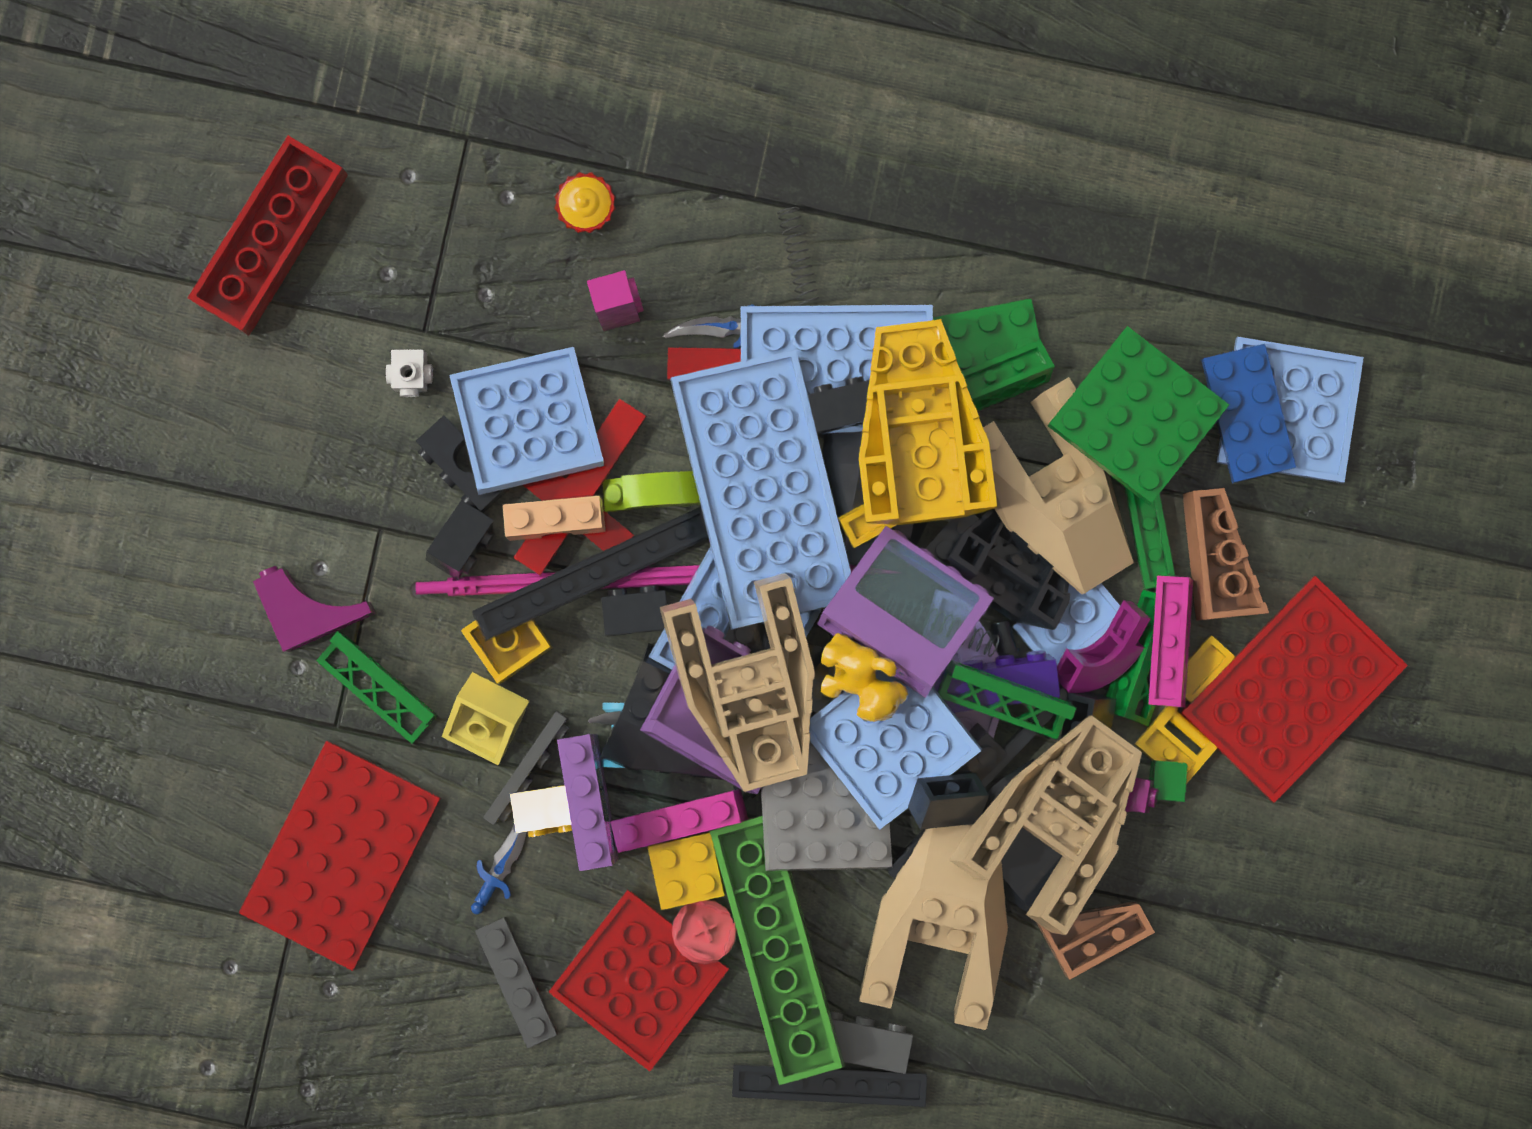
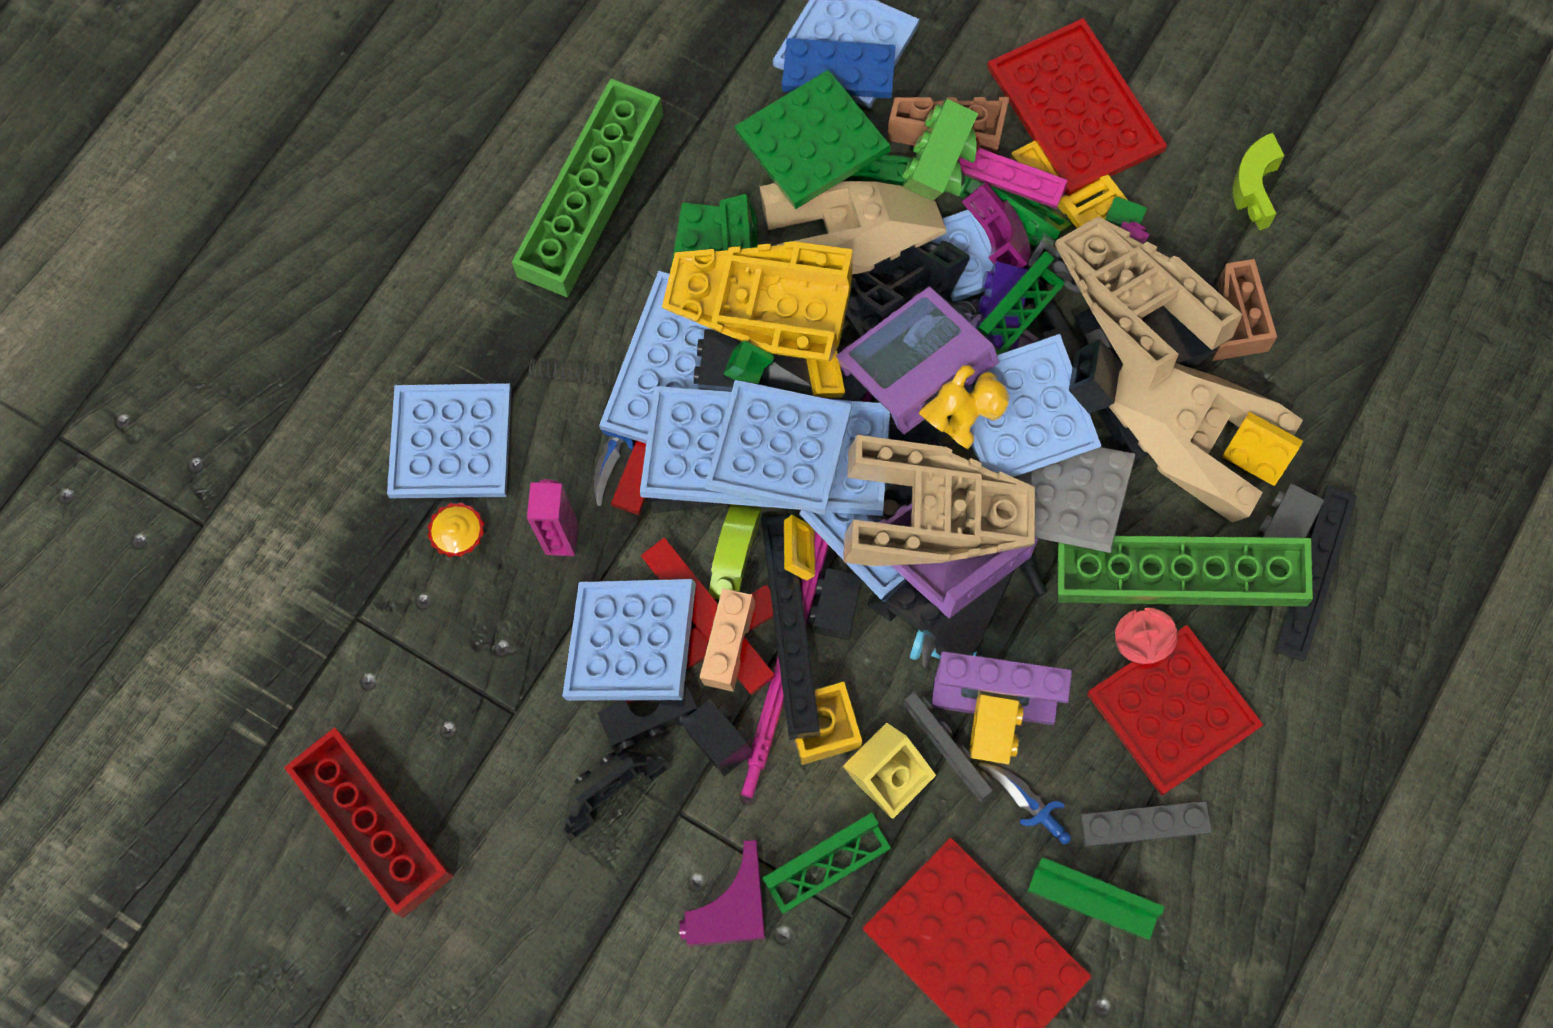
camera: 70 degrees left, 15 degrees down
white brick [386,350,433,397] -> none
dark pink brick [610,789,748,853] -> none
yellow brick [647,831,725,910] -> none
none -> light blue plate [387,384,512,498]
none -> bright green brick [512,79,663,298]
none -> black wedge [563,750,672,842]
none -> light blue plate [705,380,852,515]
none -> green panel [723,340,774,384]
none -> yellow tile [784,515,815,581]
none -> bright green piece [901,99,980,201]
none -> green fence [1027,857,1165,941]
none -> yellow plate [1222,412,1303,486]
none -> lime arch [1233,133,1284,230]

